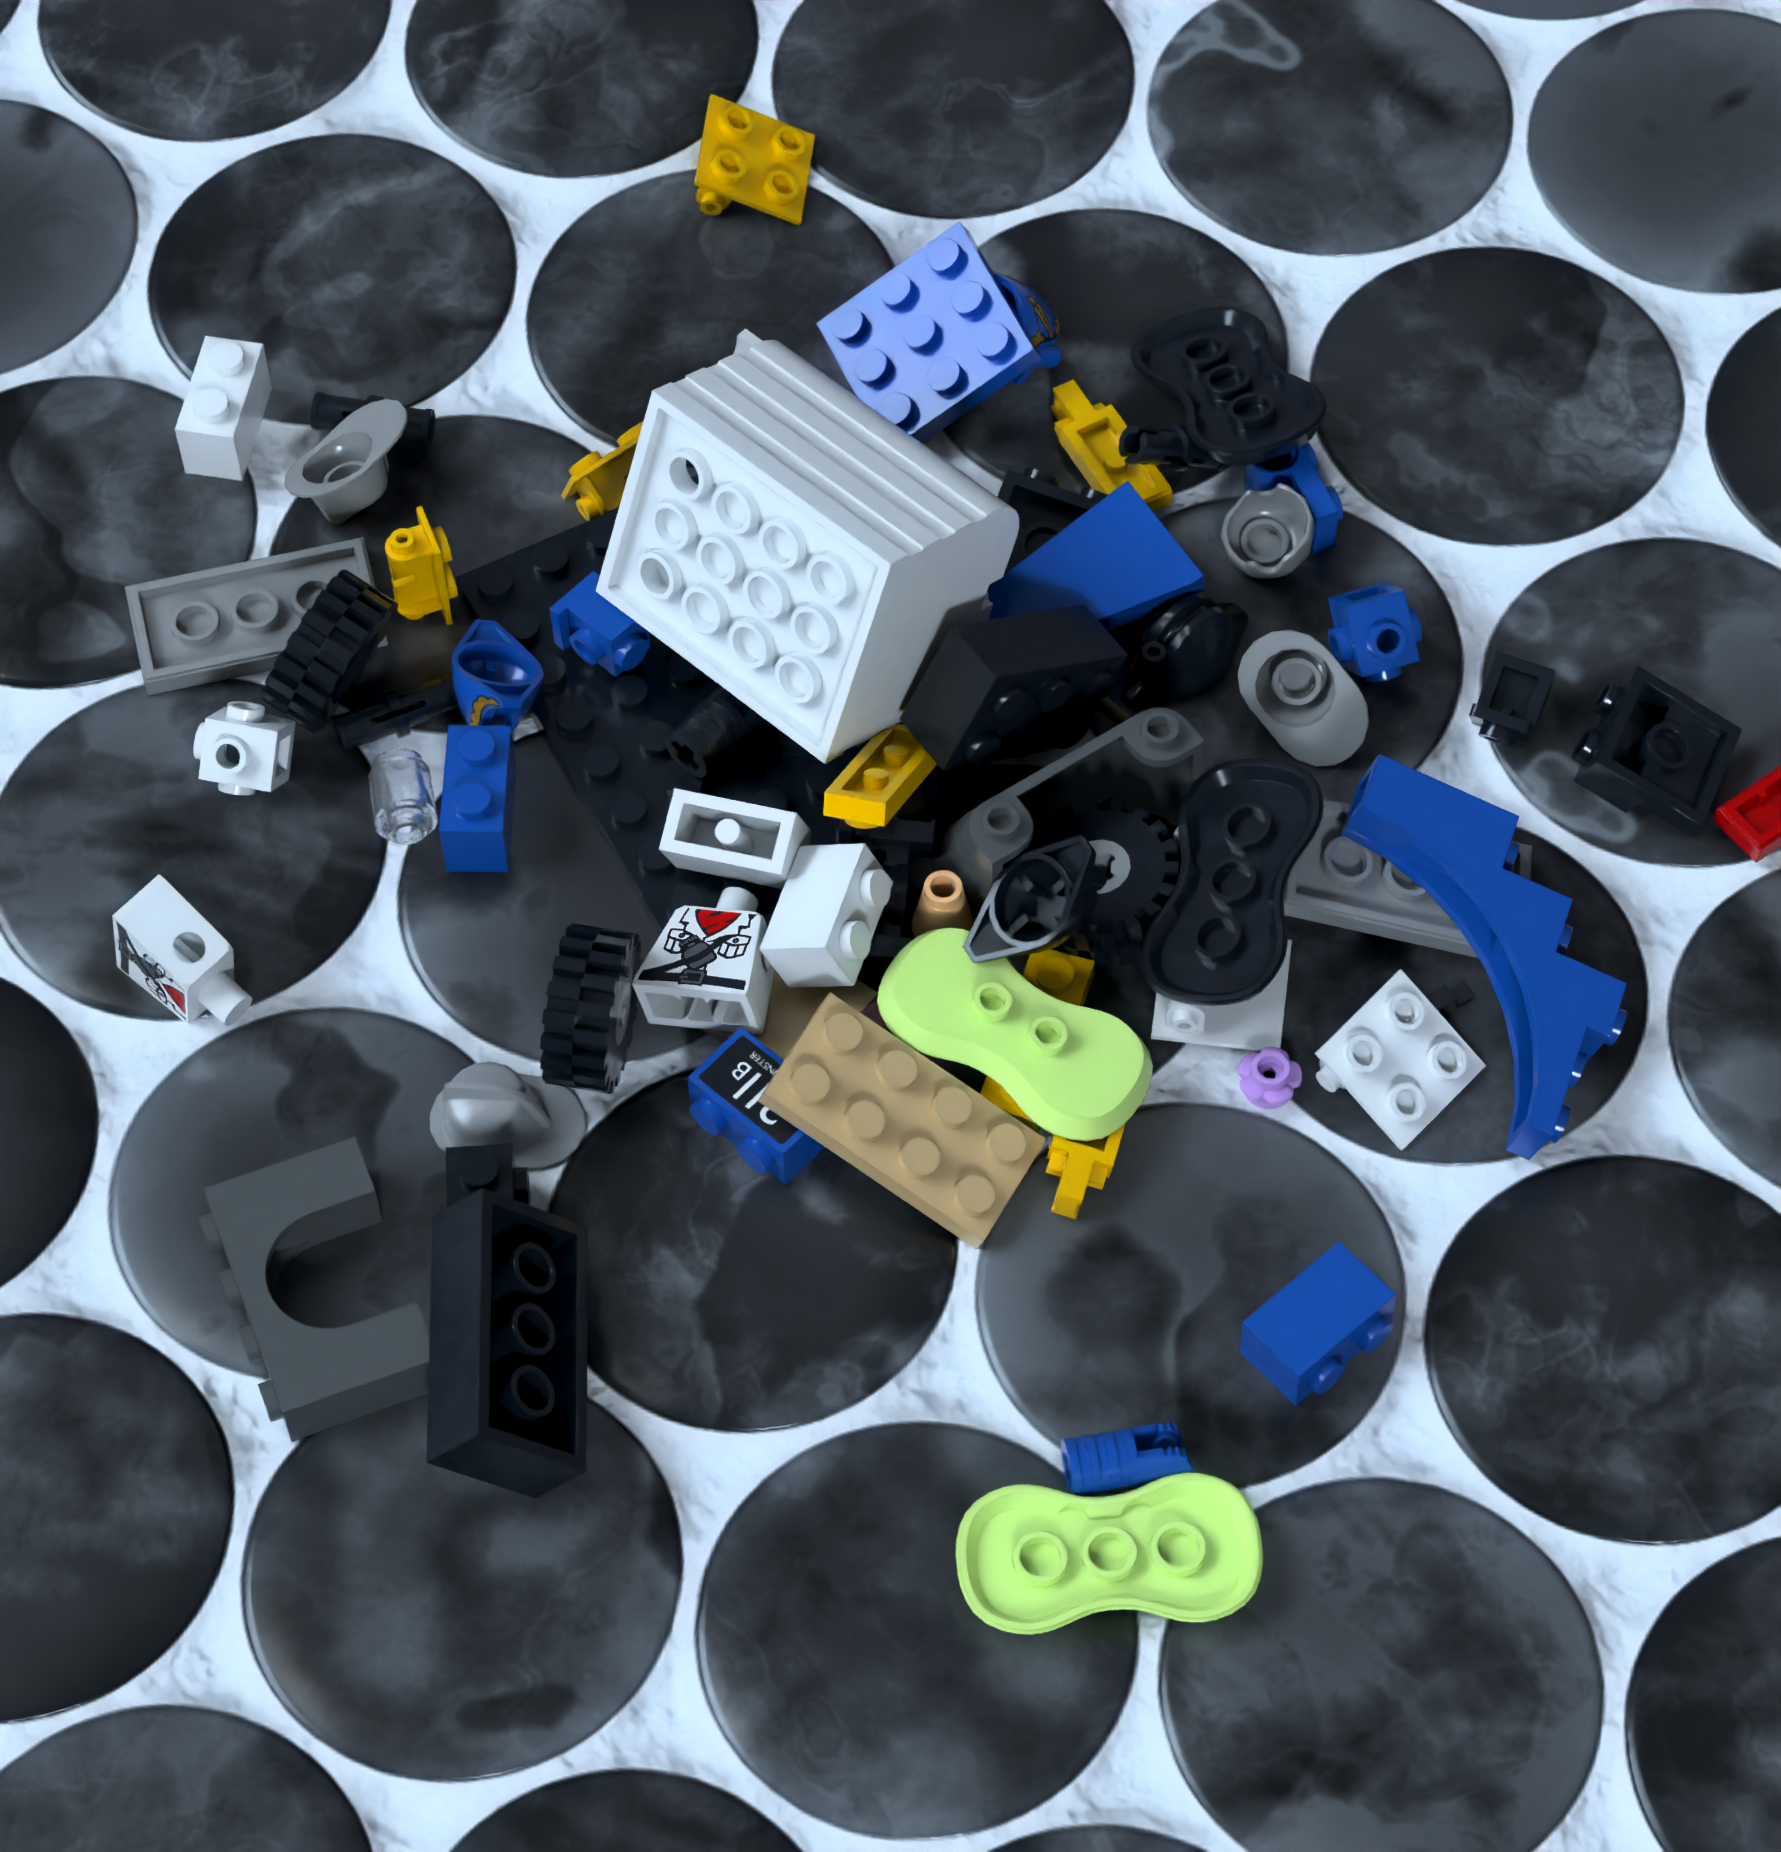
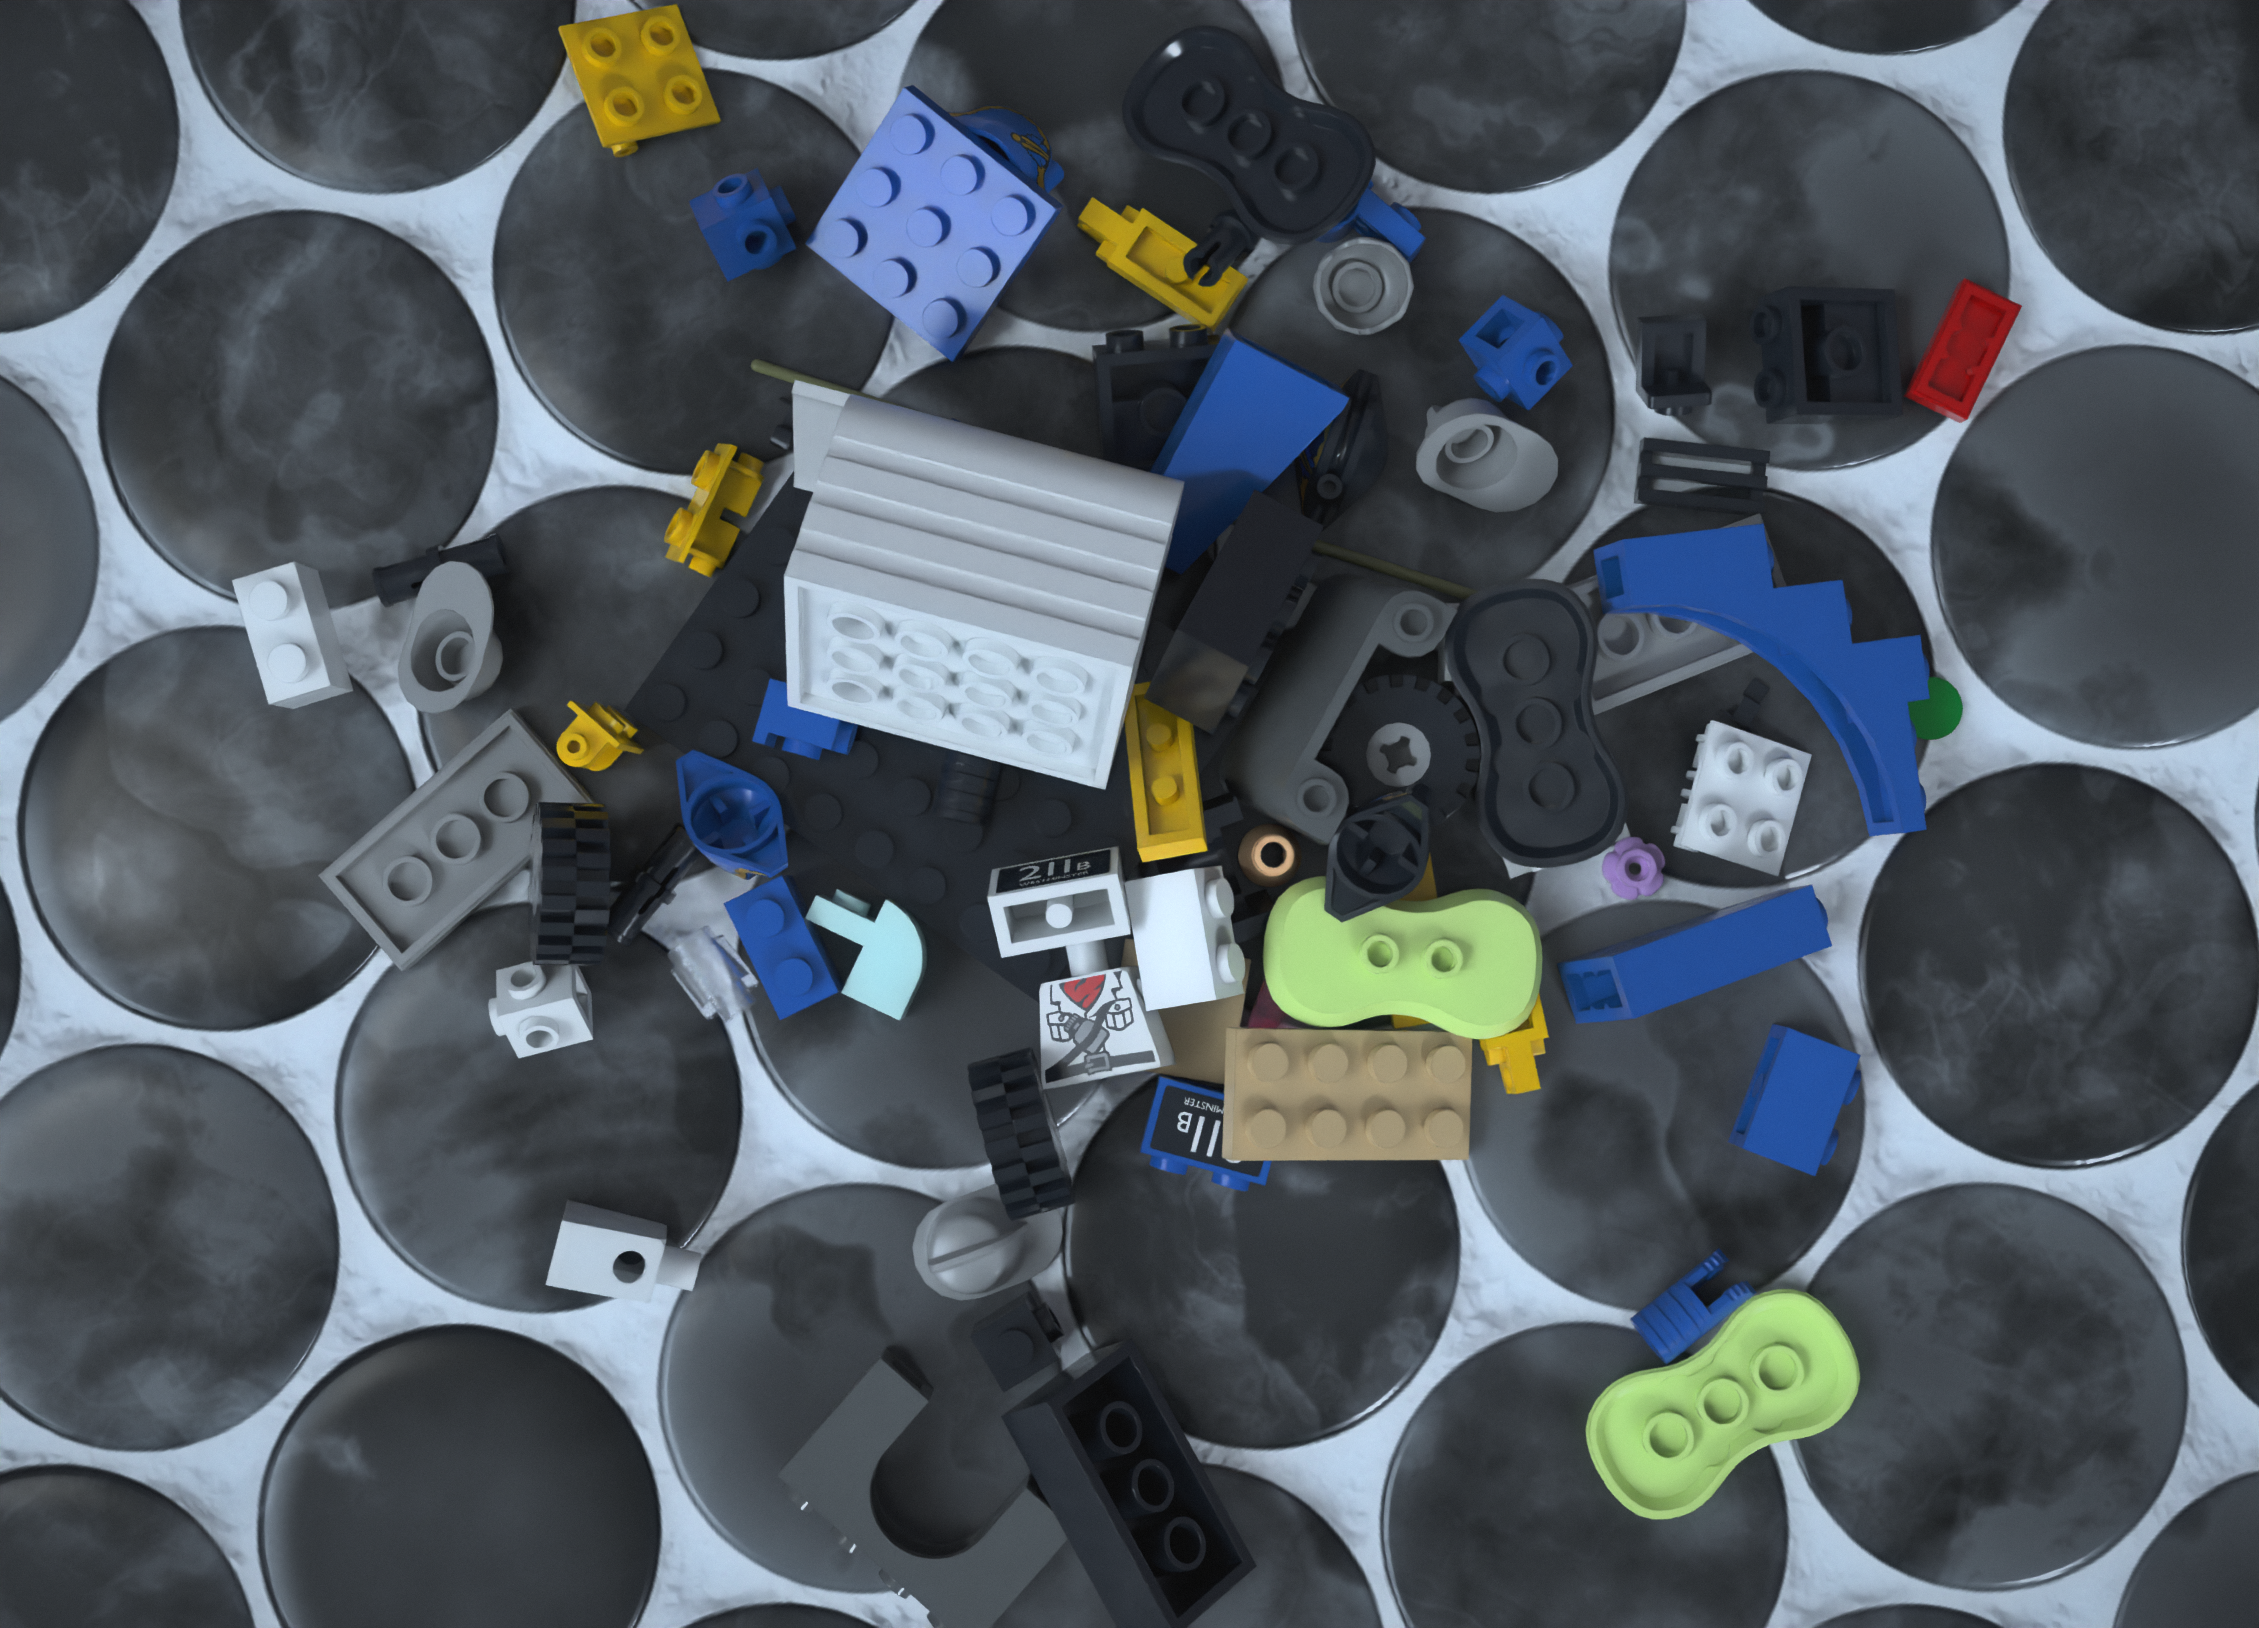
camera: 25 degrees left, 30 degrees up
none -> blue brick [689,168,797,281]
none -> light aqua brick [805,889,927,1021]
none -> blue slope [1557,885,1832,1024]
none -> black tile [1634,437,1770,516]
none -> green piece [1908,677,1963,740]

